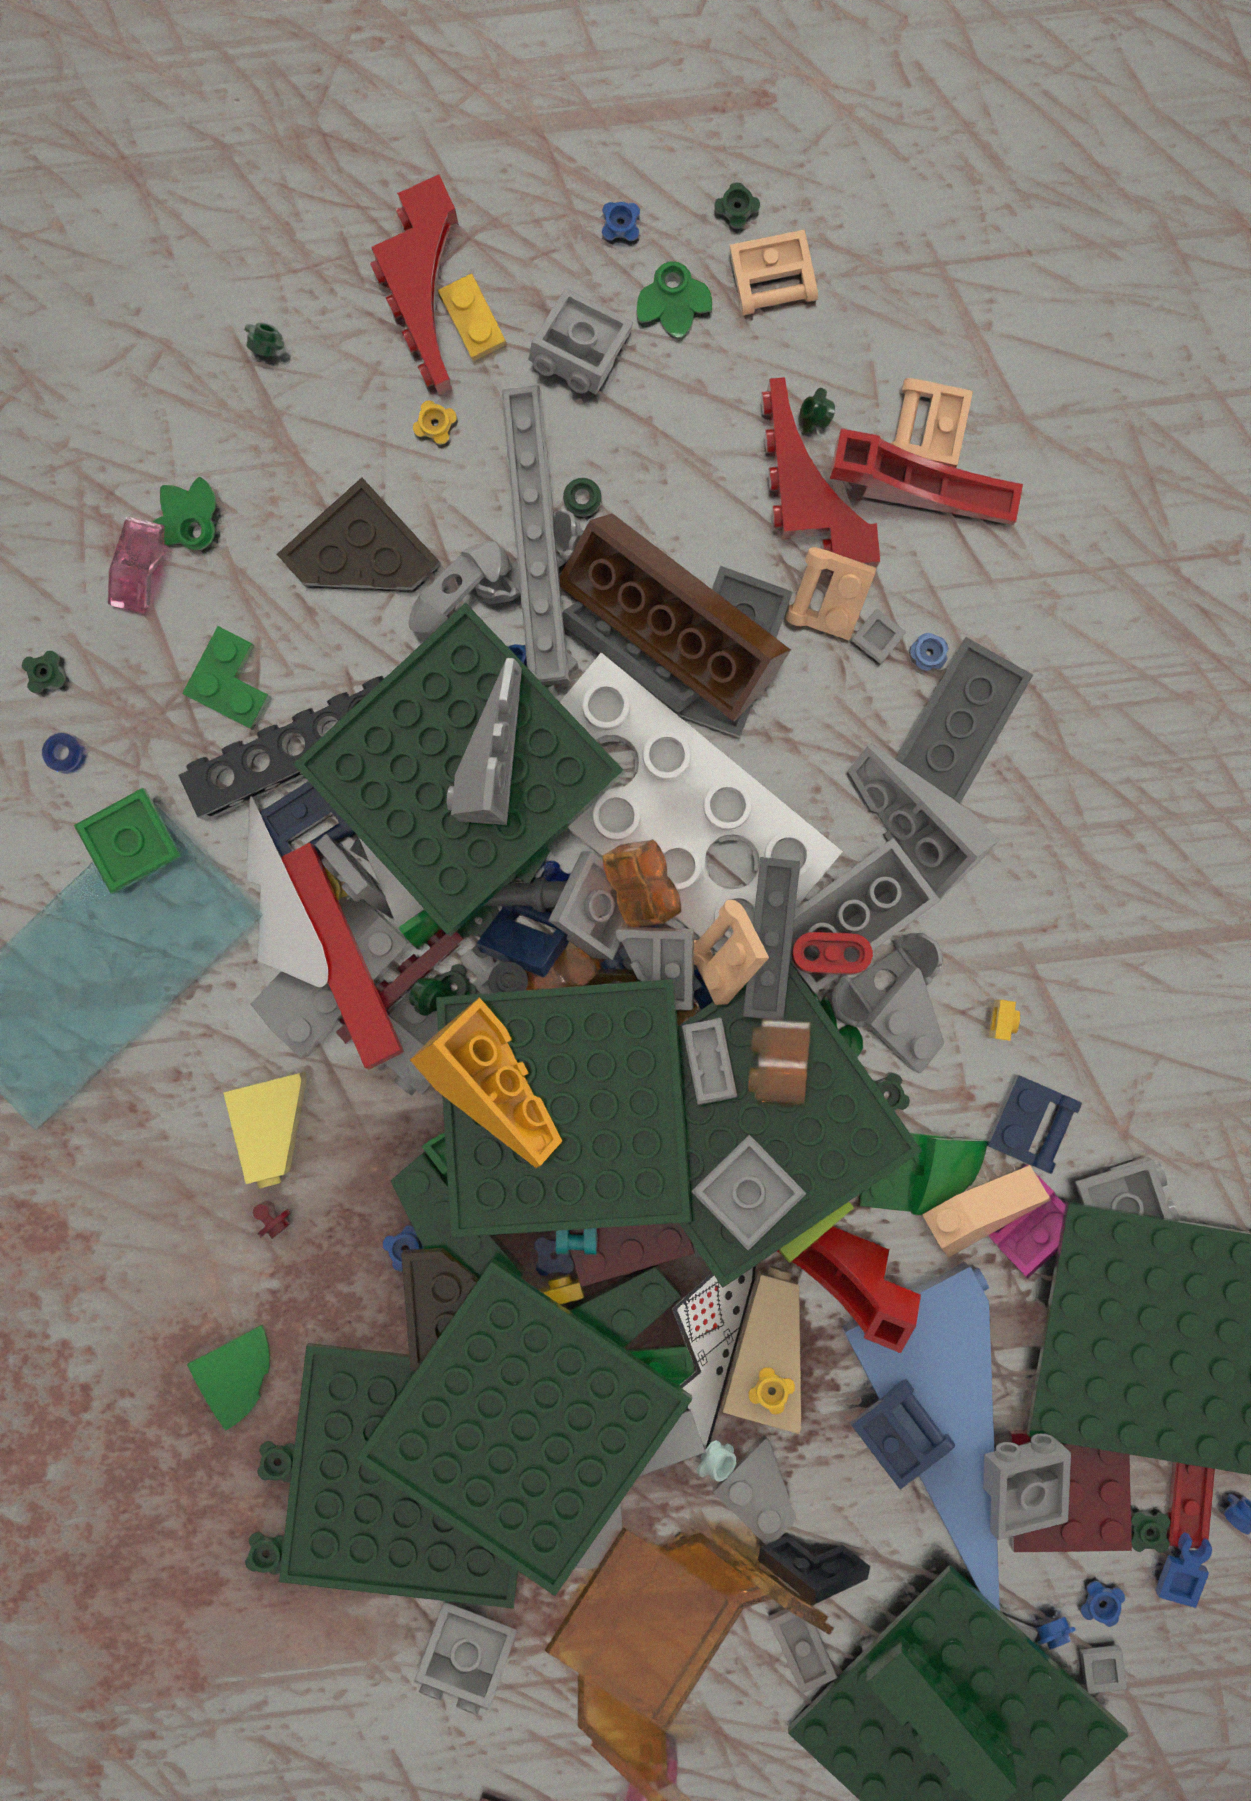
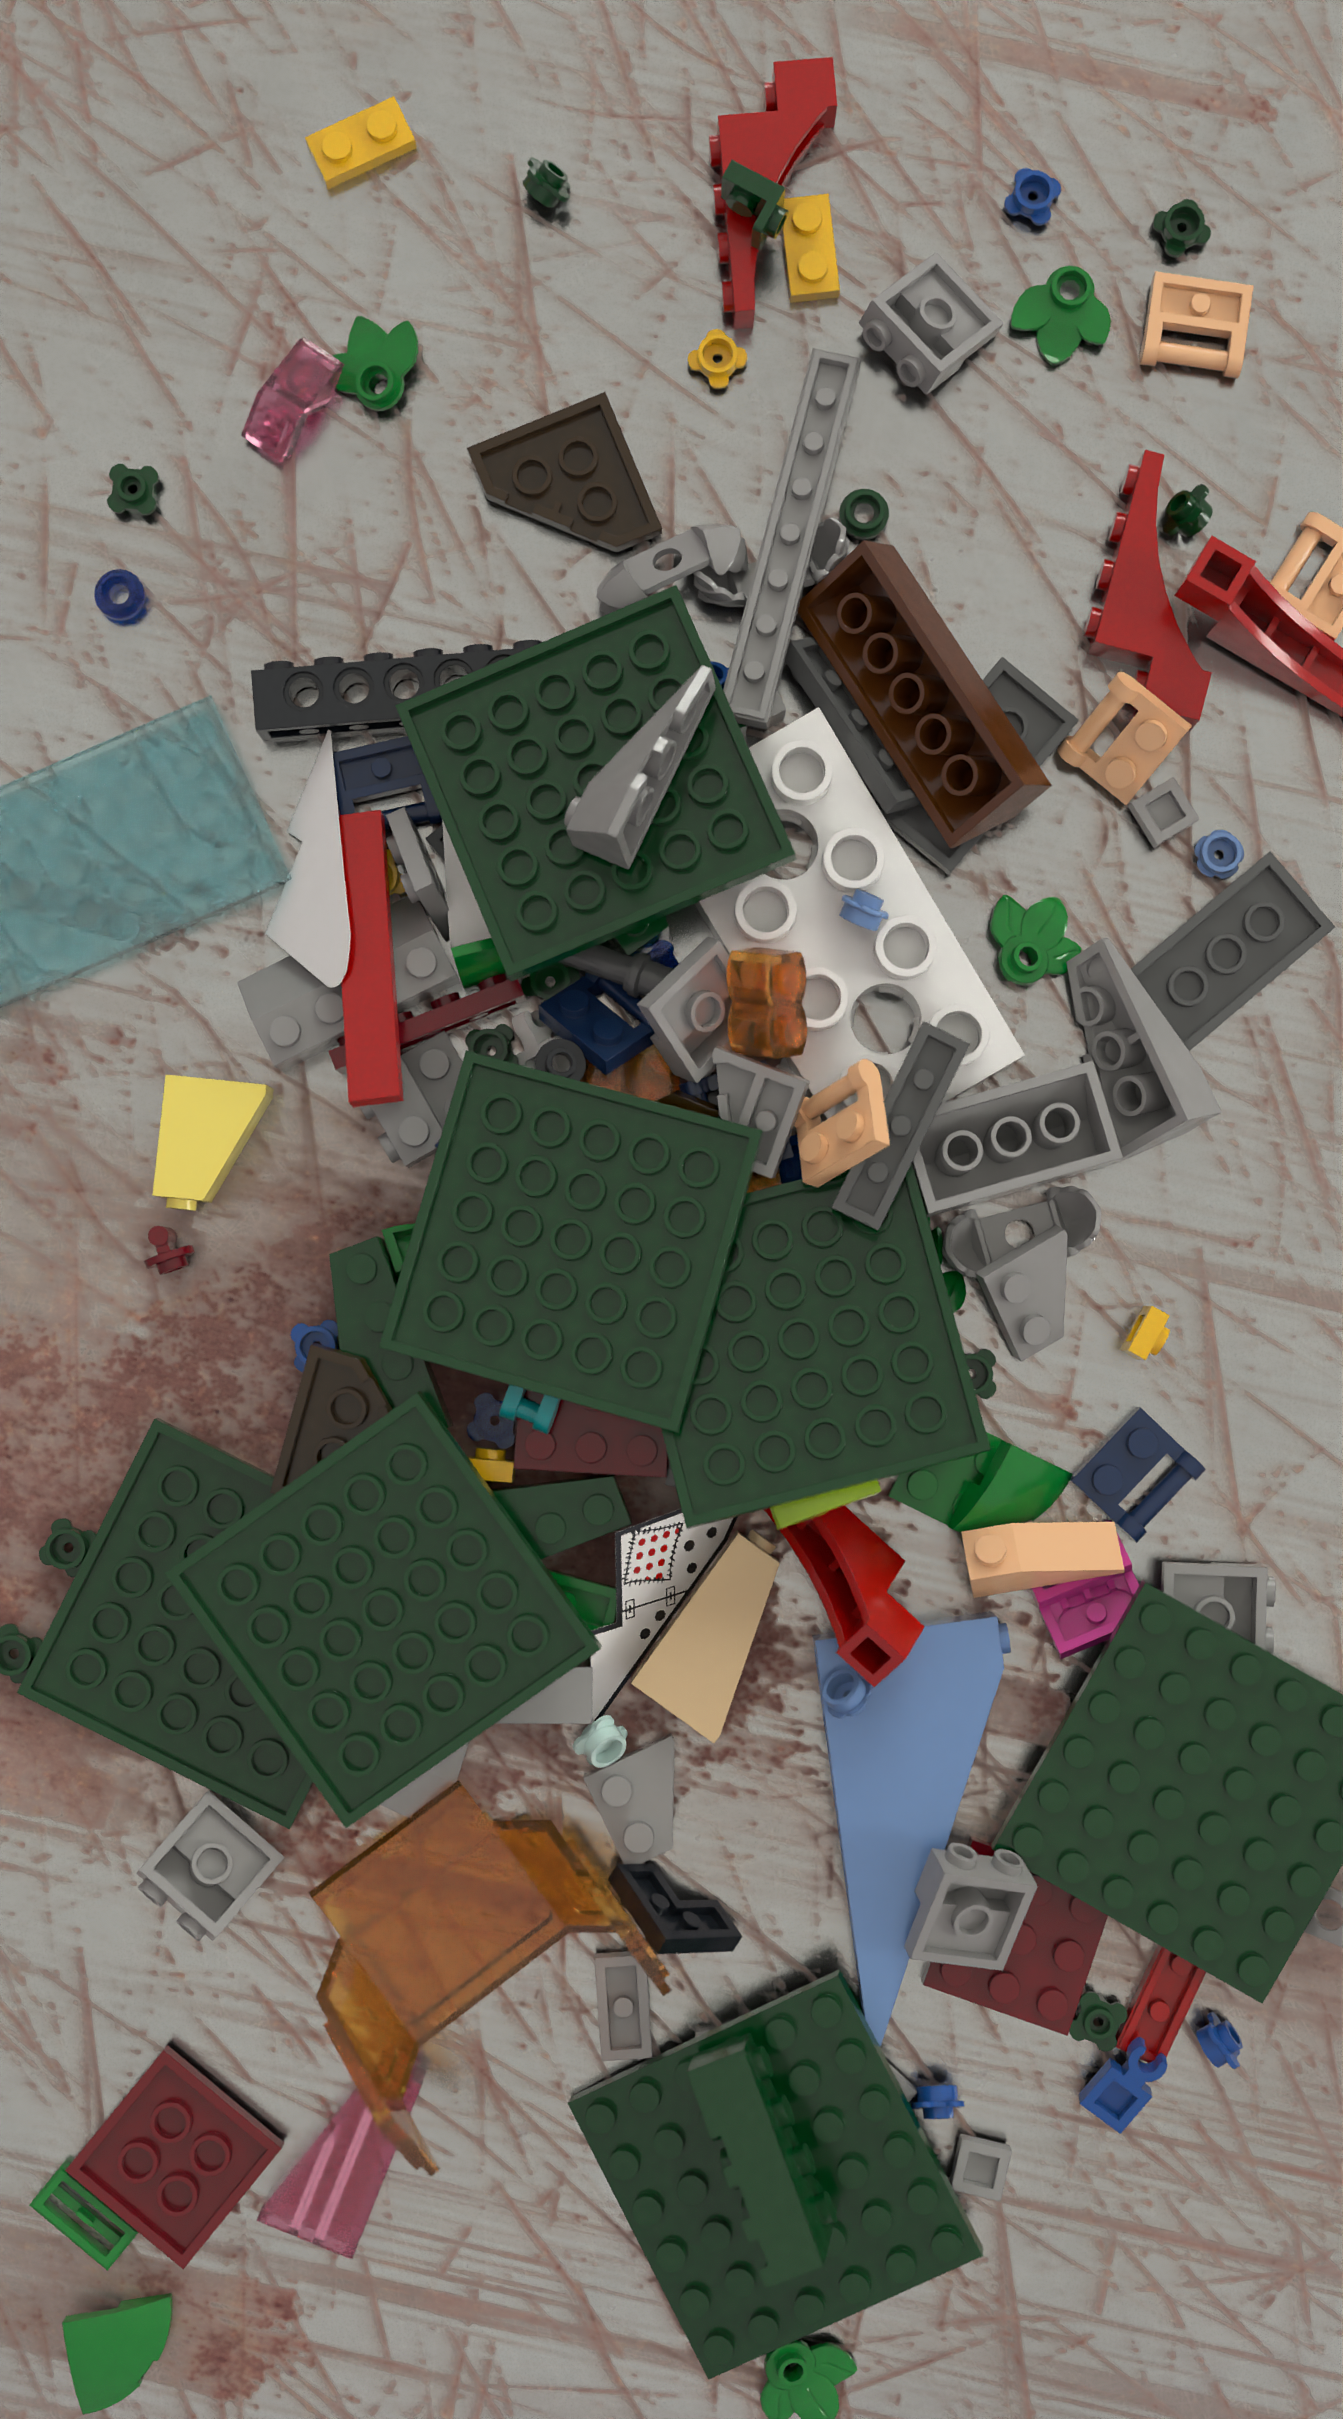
camera: 15 degrees right, 0 degrees up
green plate [74,788,182,894] -> none
green plate [182,626,270,730] -> none
green brick [187,1324,270,1431] -> none
dark green plate [409,977,445,1016] -> none
light orange wedge [410,998,562,1168] -> none
light grey plate [682,1018,738,1105] -> none
light grey plate [692,1135,806,1251] -> none
clear orange brick [748,1019,811,1106] -> none
yellow plate [748,1367,795,1415] -> none
red plate [791,932,873,975] -> none
dark blue plate [850,1379,955,1490] -> none
blue plate [1080,1581,1125,1627] -> none
none -> yellow plate [305,96,417,189]
none -> dark green bracket [721,160,789,250]
none -> medium blue plate [822,1669,872,1719]
none -> medium blue plate [839,889,889,931]
none -> green plate [990,895,1082,985]

